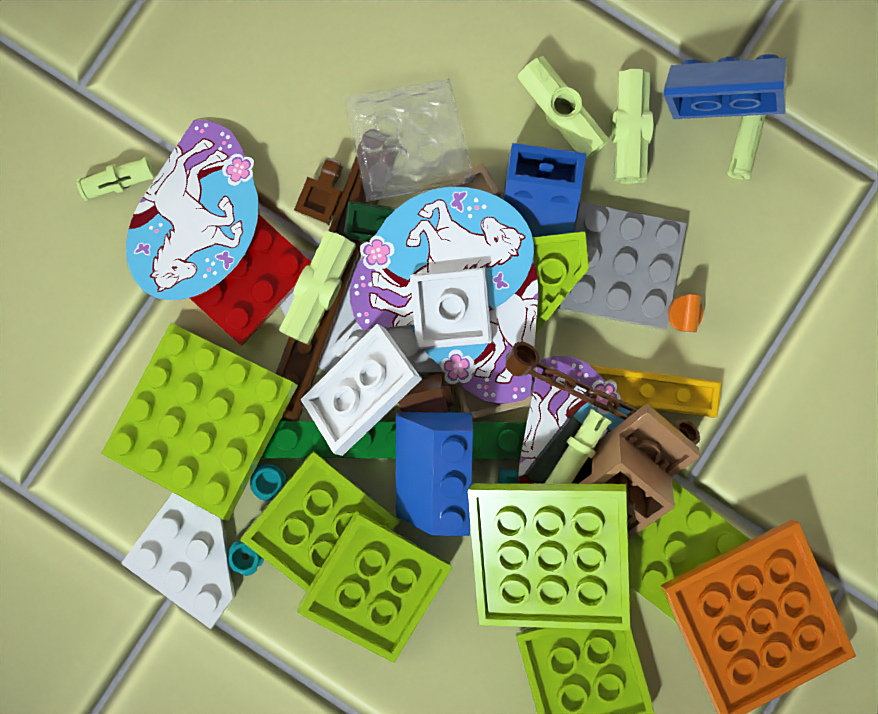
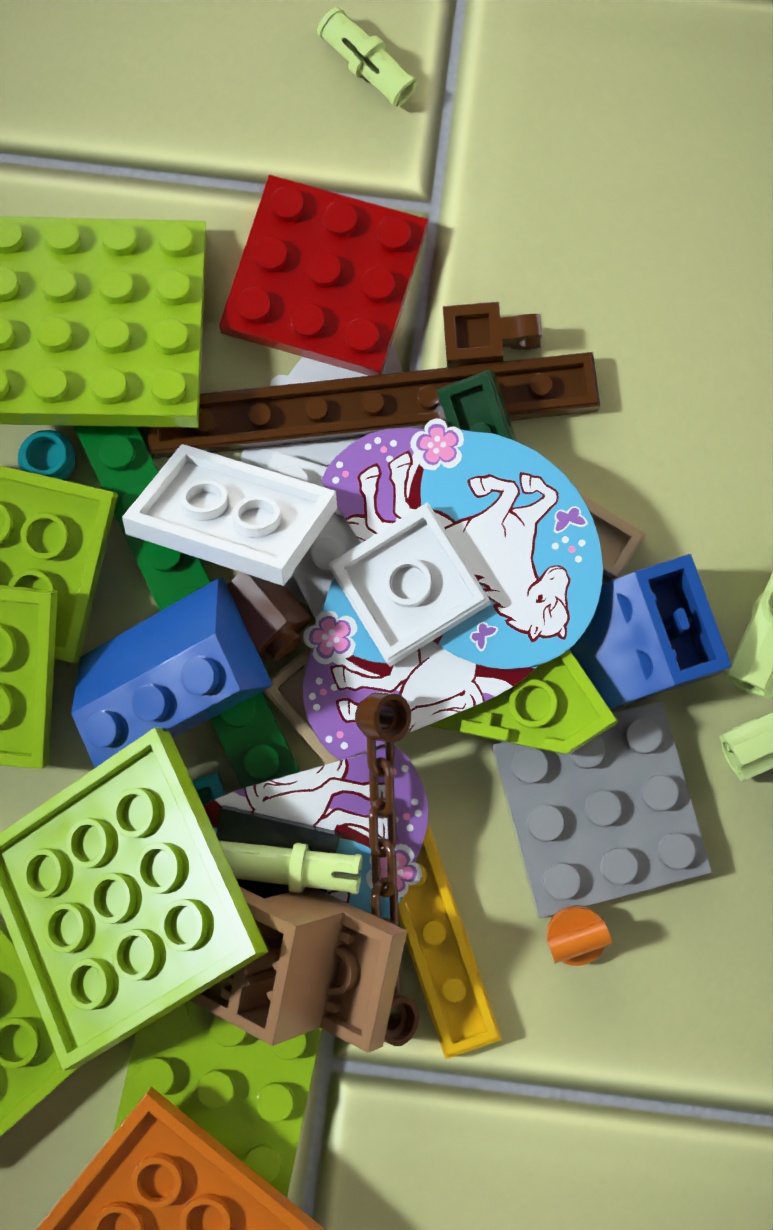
camera: 65 degrees right, 5 degrees down
sticker [126,120,258,300] -> none
yellowish green piece [279,231,356,345] -> none
clear plate [345,78,474,202] -> none

